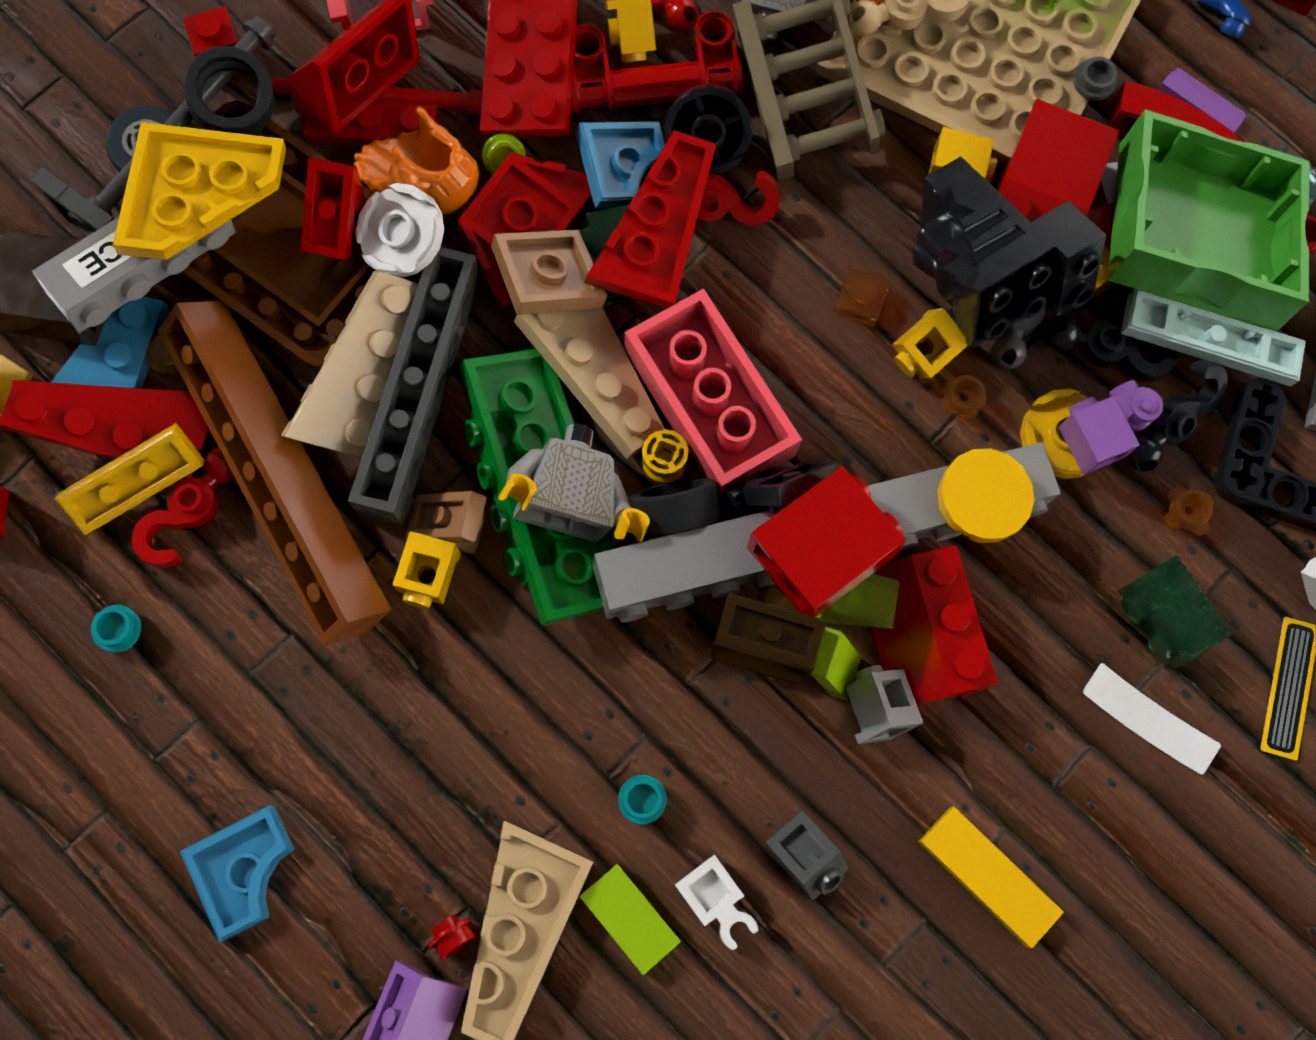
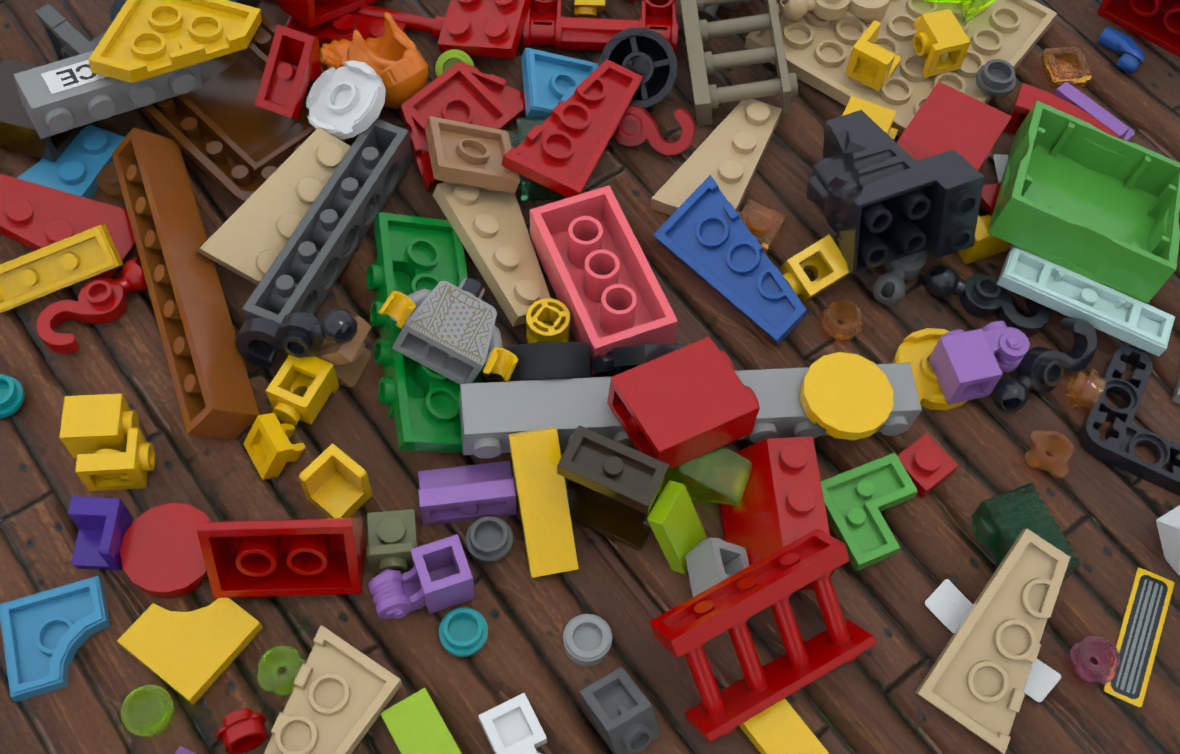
camera: 10 degrees right, 15 degrees down
none -> yellow brick [59,393,139,458]
none -> dark purple panel [68,496,133,571]
none -> yellow bracket [75,428,155,491]
none -> yellow tile [117,598,263,705]
none -> red tile [120,503,211,598]
none -> clear neon green plate [121,685,175,737]
none -> red slope [197,517,366,598]
none -> black piece [235,308,358,368]
none -> yellow tile [243,413,306,480]
none -> clear neon green plate [257,646,306,695]
none -> yellow panel [299,443,373,518]
none -> olive bracket [366,509,418,574]
none -> medium lavender brick [368,534,475,619]
none -> medium lavender panel [418,461,516,526]
none -> dark grey plate [465,516,513,563]
none -> yellow tile [508,427,579,578]
none -> light grey tile [563,614,612,666]
none -> red fence [649,528,876,743]
none -> tan wing [650,99,782,215]
none -> blue wing [653,175,808,346]
none -> bright green plate [821,452,918,572]
none -> yellow panel [845,20,901,92]
none -> red plate [897,433,959,498]
none -> yellow brick [912,8,971,78]
none -> tan wing [915,529,1070,754]
none -> clear orange plate [1040,46,1092,88]
none -> clear orange plate [1065,367,1106,411]
none -> clear pink plate [1070,636,1120,684]

